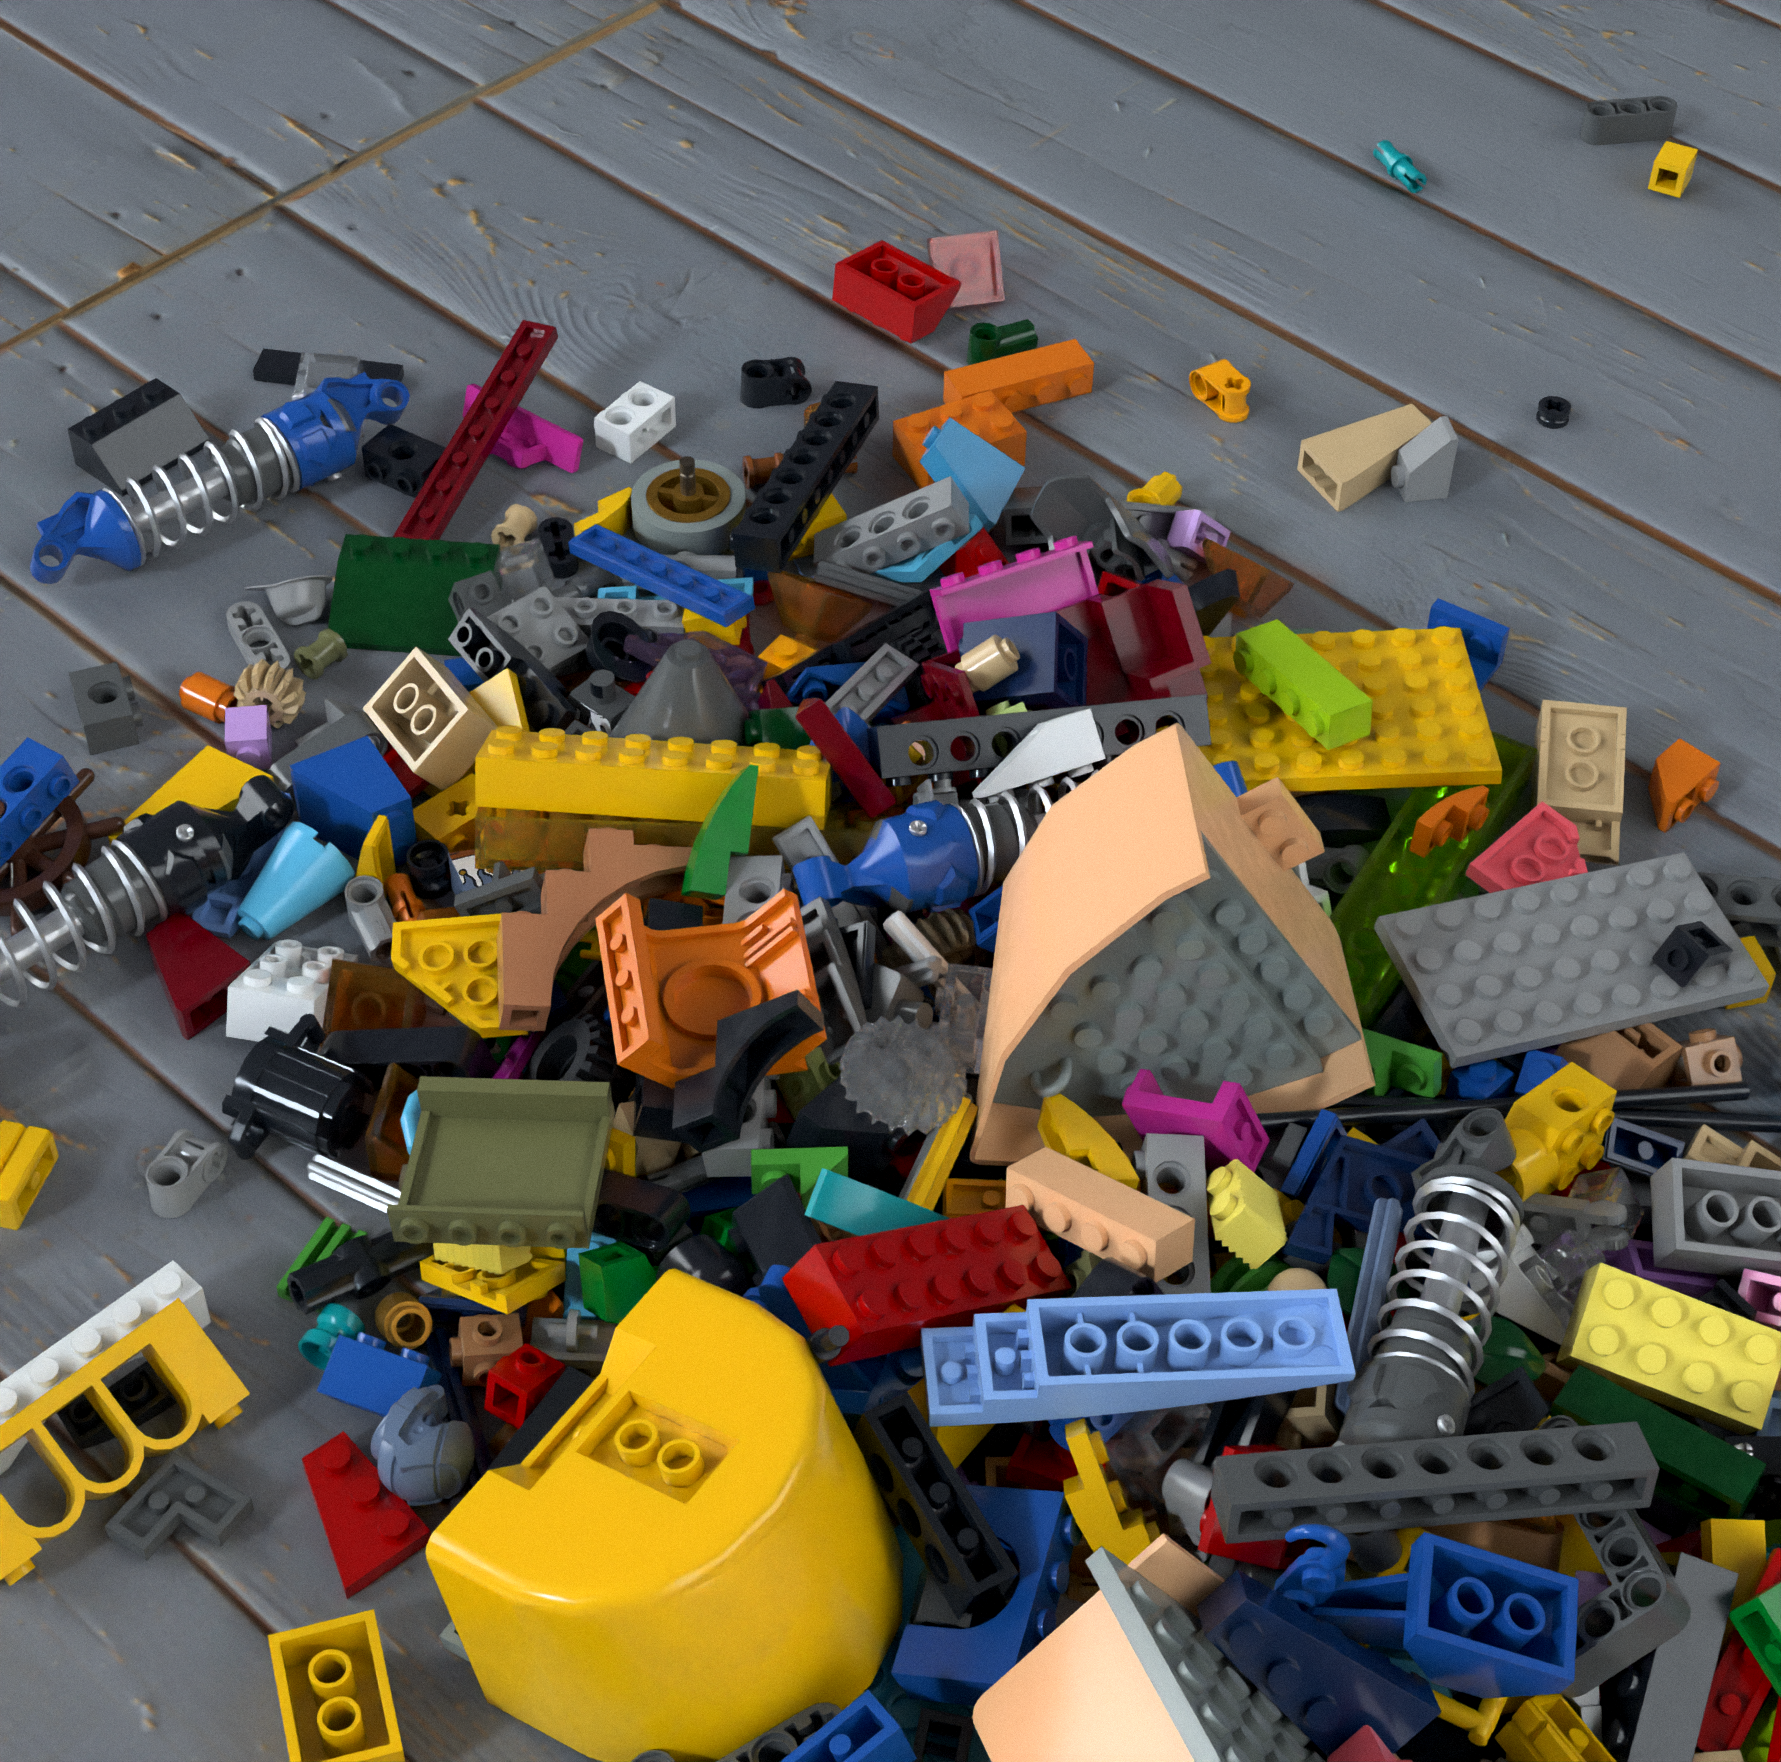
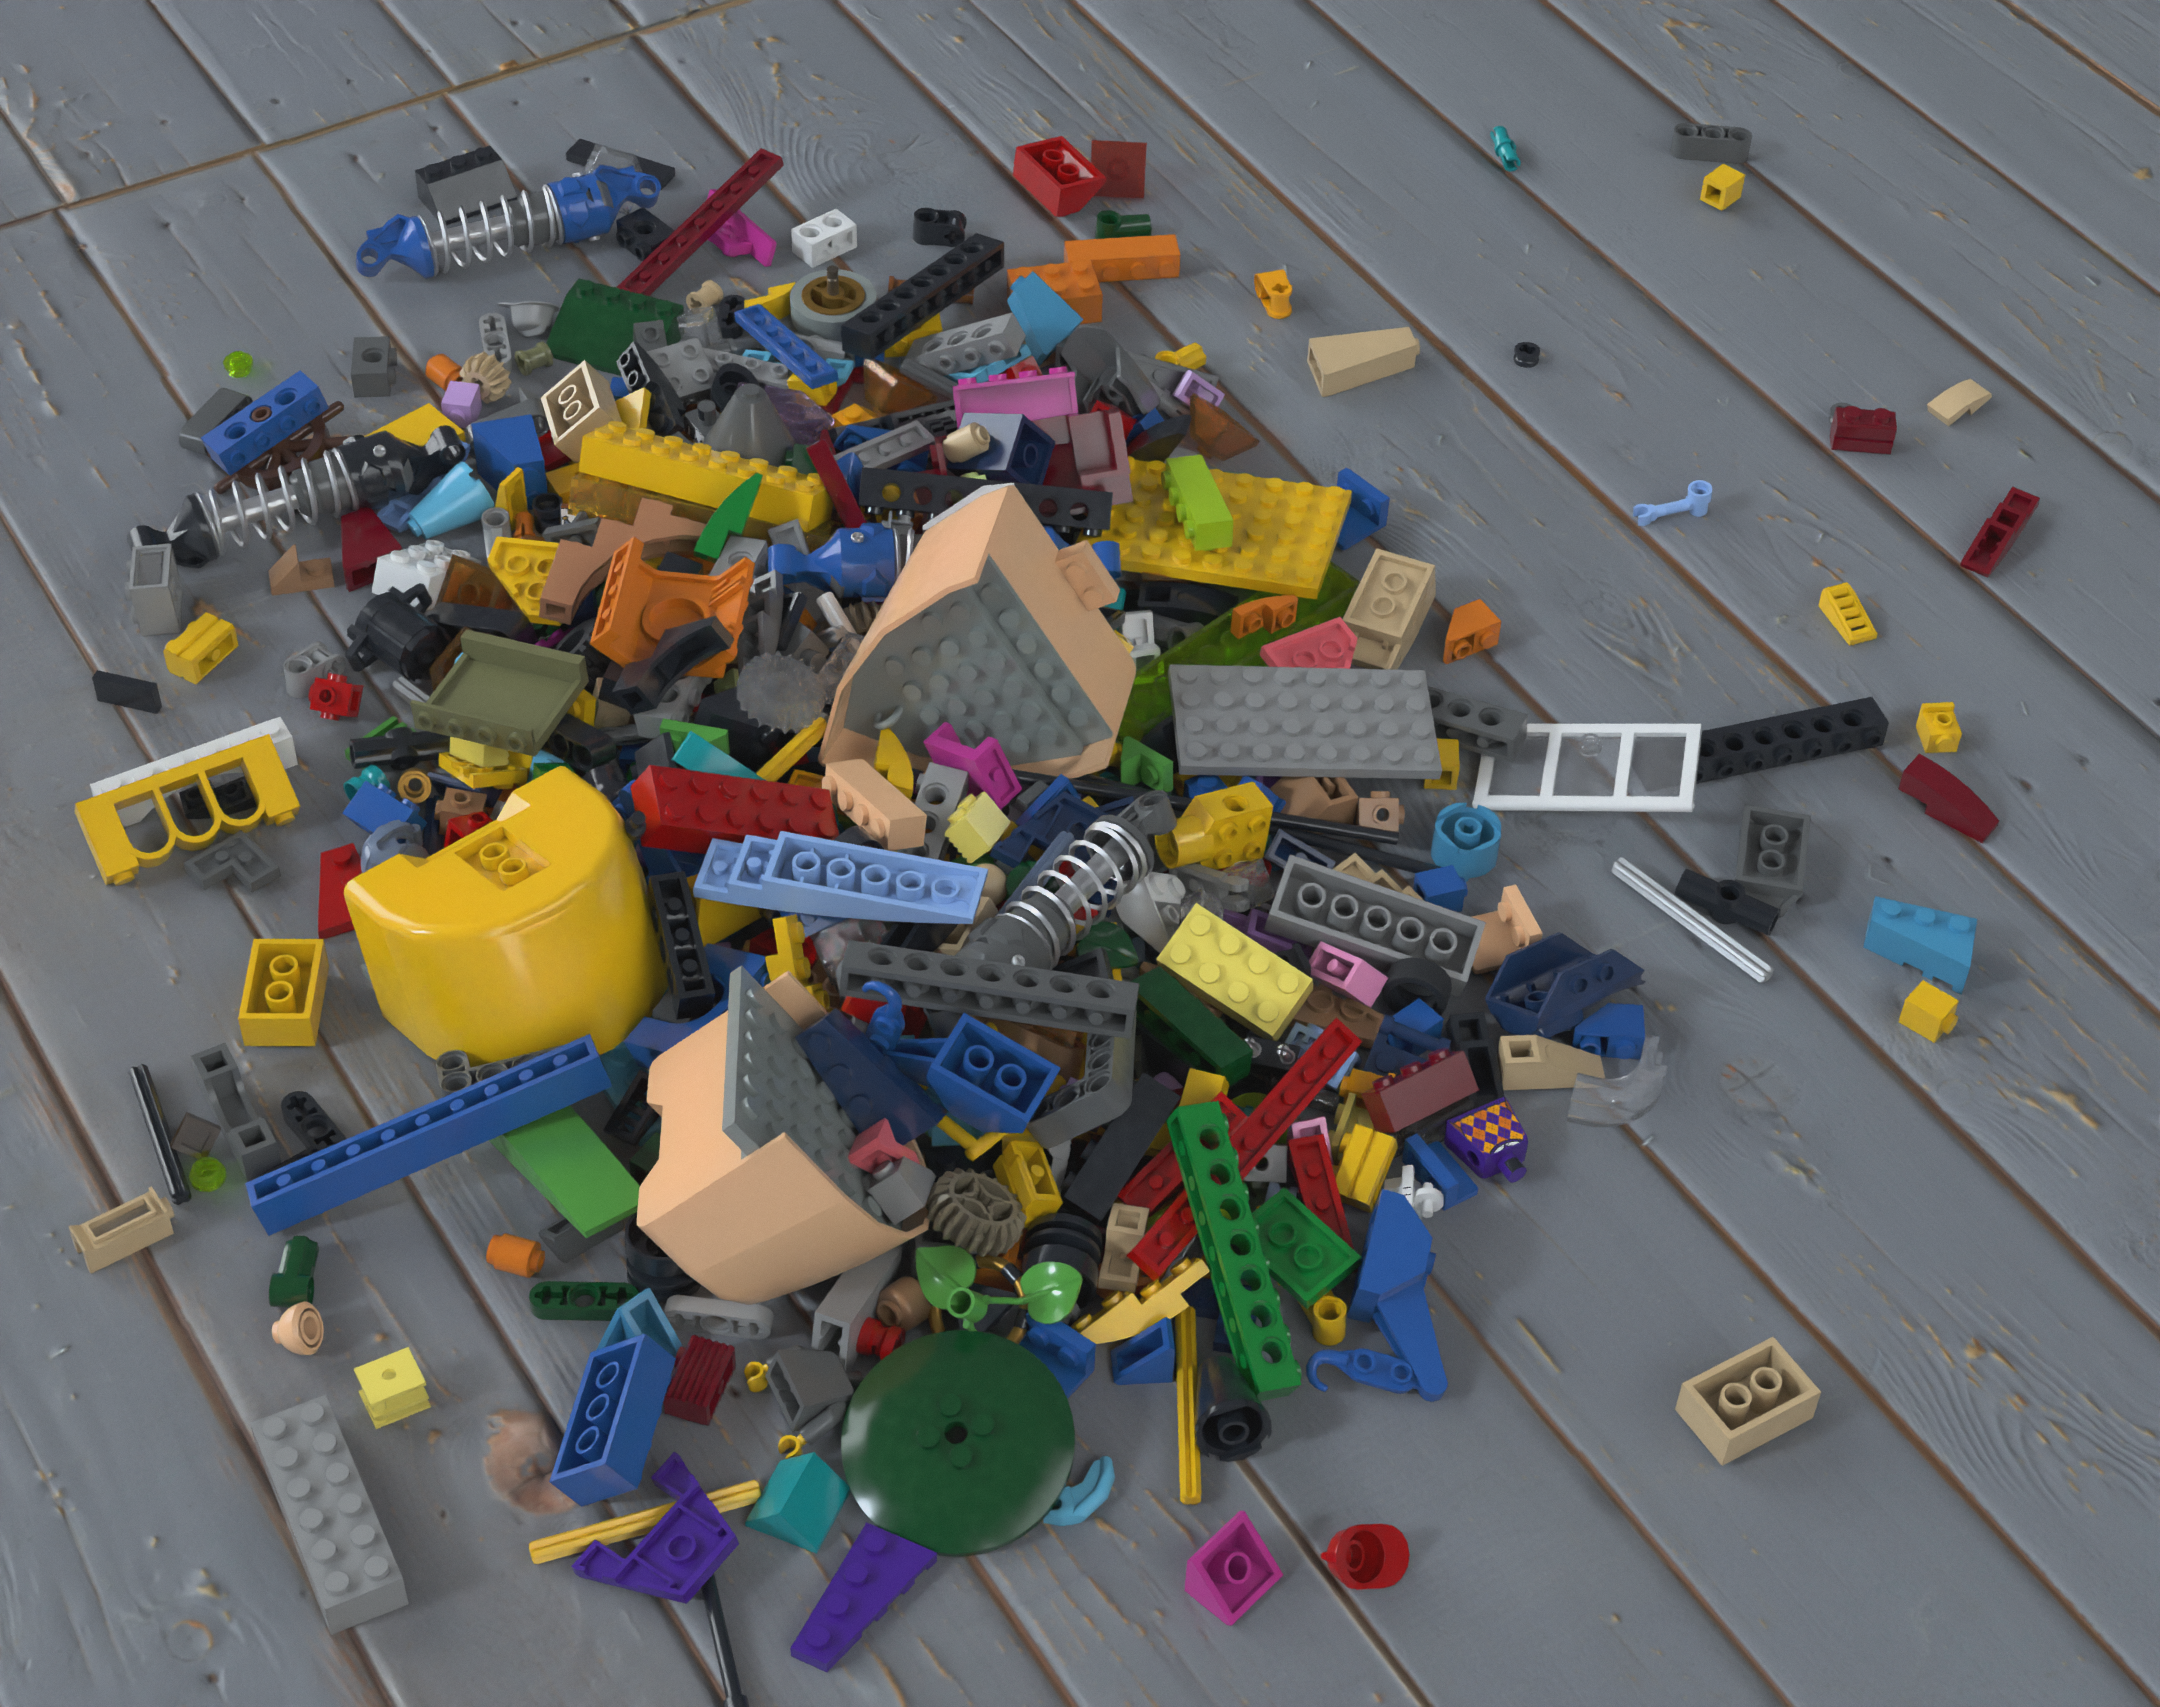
camera: 15 degrees right, 0 degrees up
light grey slope [1391,416,1459,502] -> none
black bracket [1652,921,1733,987] -> none
none -> medium nougat slope [268,544,335,596]
none -> red brick [308,673,364,721]

